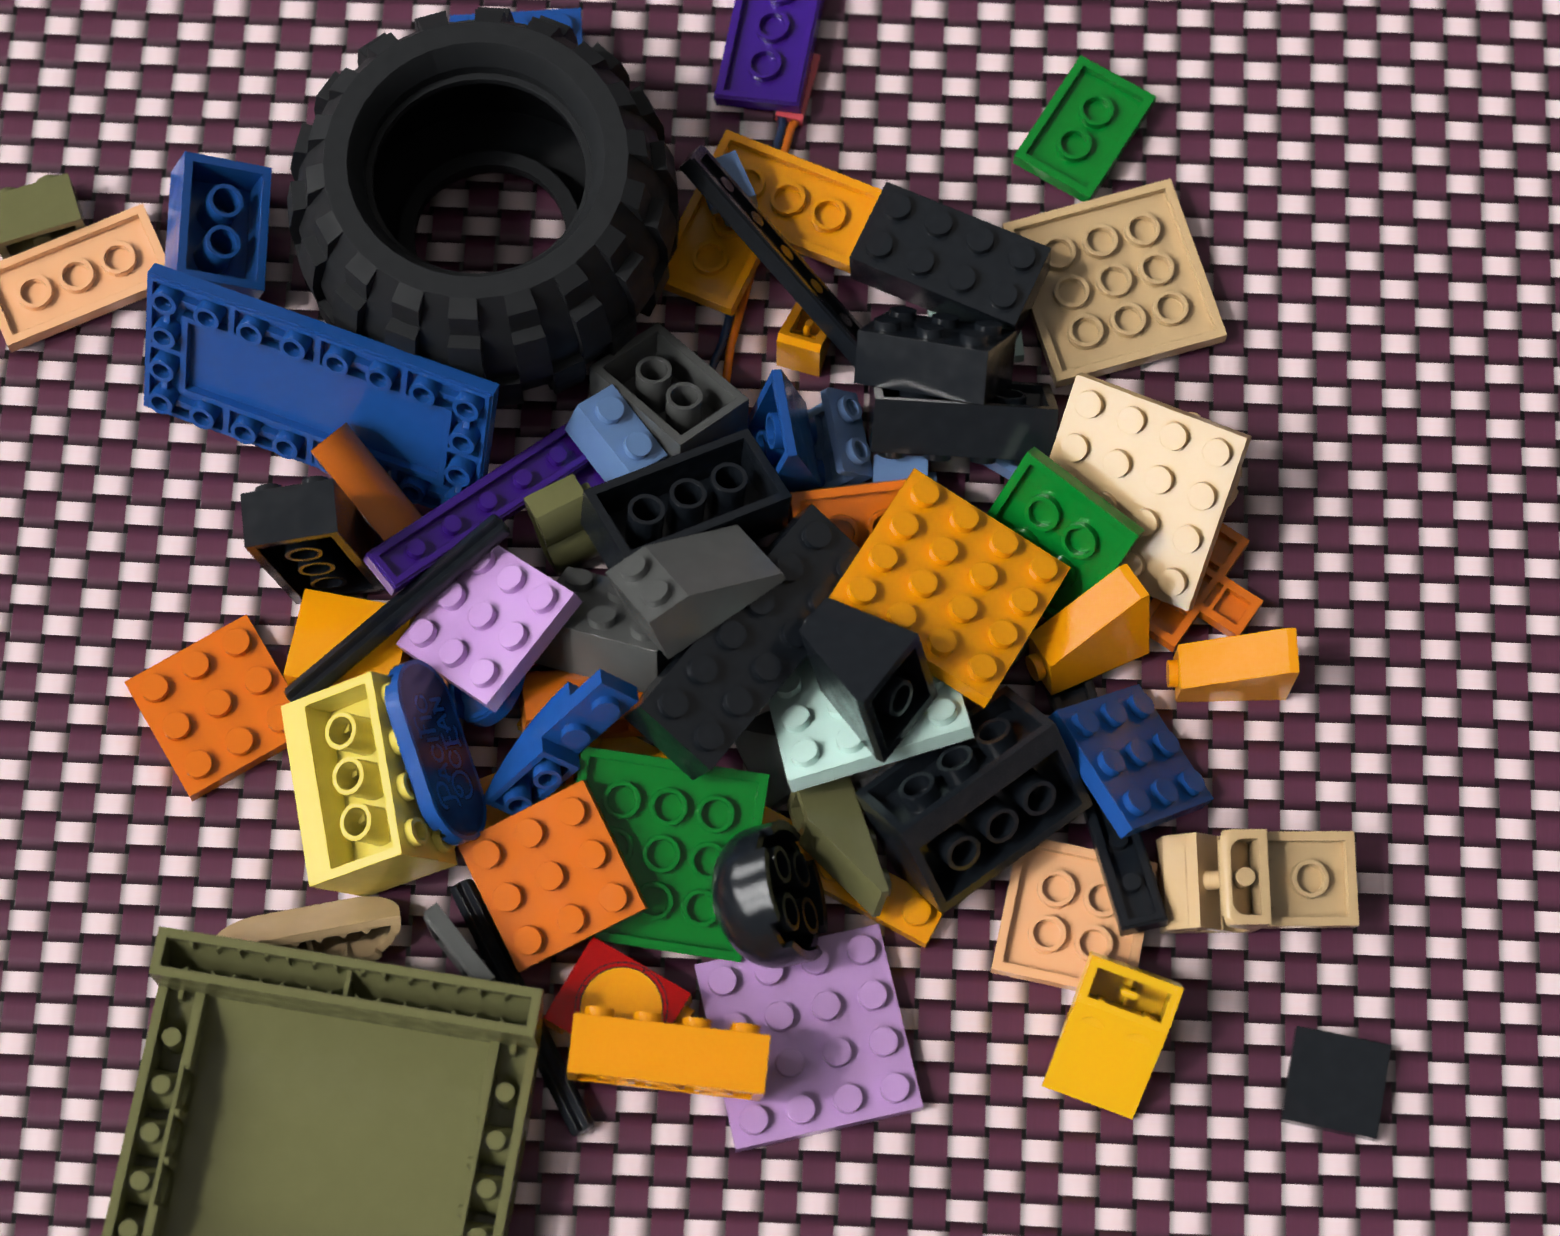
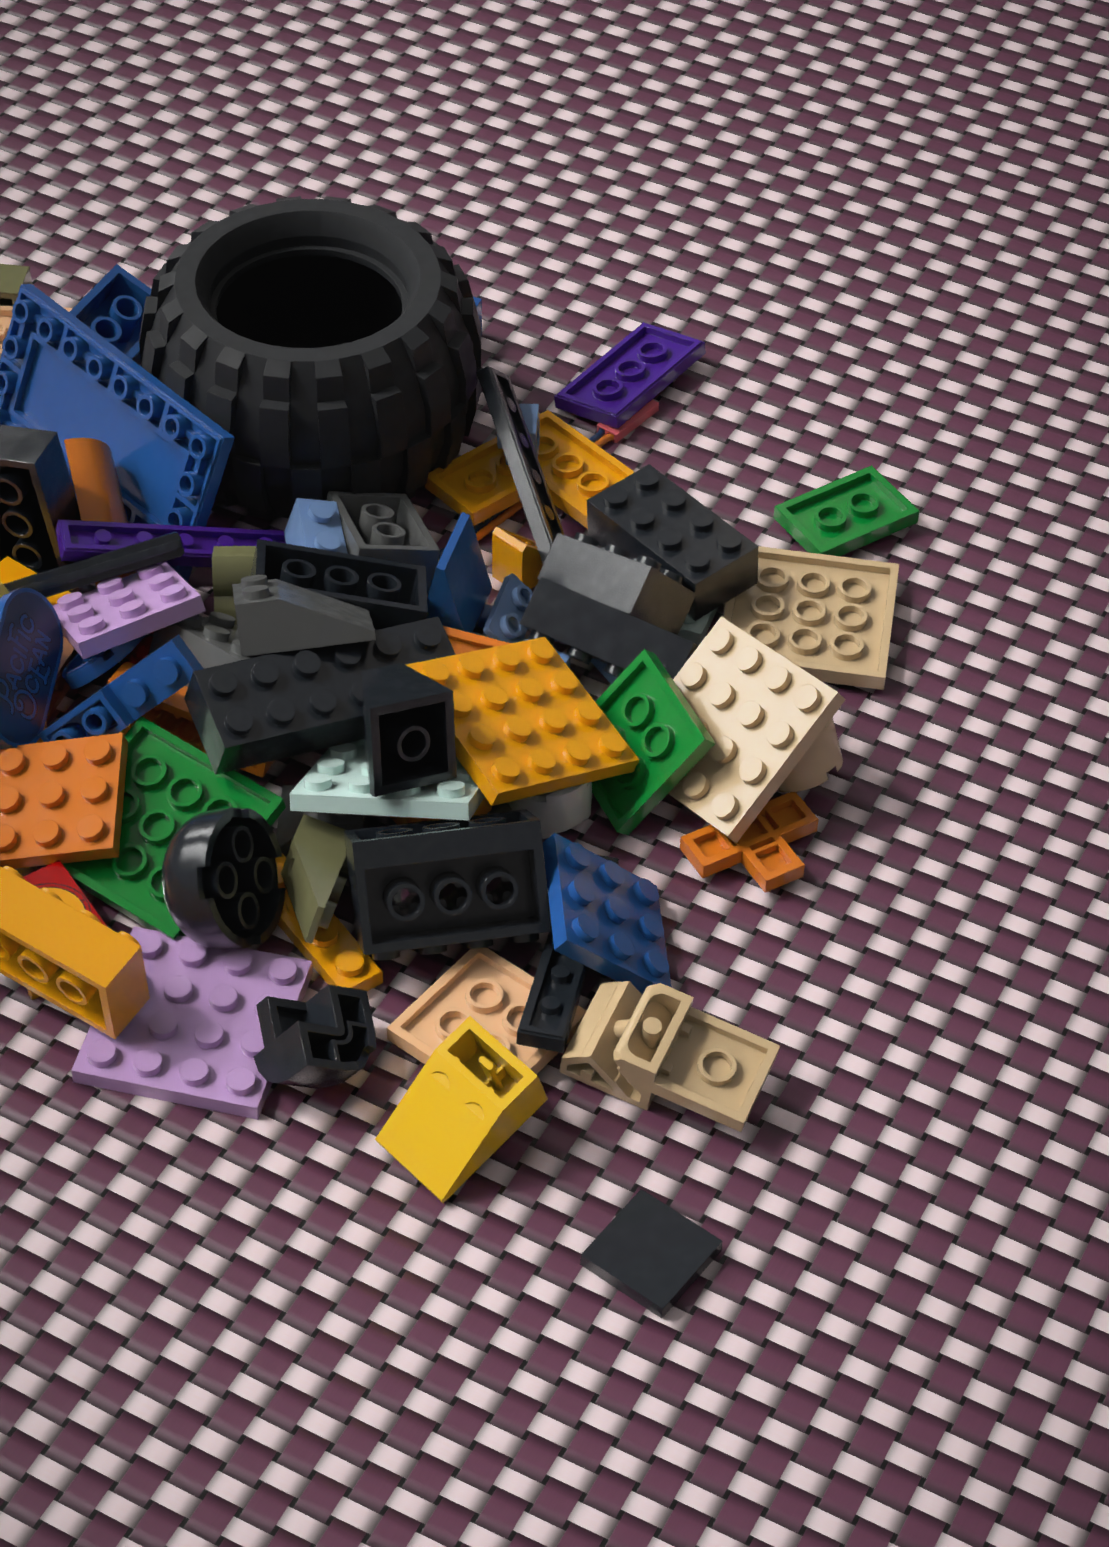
camera: 25 degrees right, 25 degrees down
light orange slope [1025,563,1150,696] -> none
light orange slope [1166,628,1300,702] -> none
none -> black brick [254,984,376,1089]

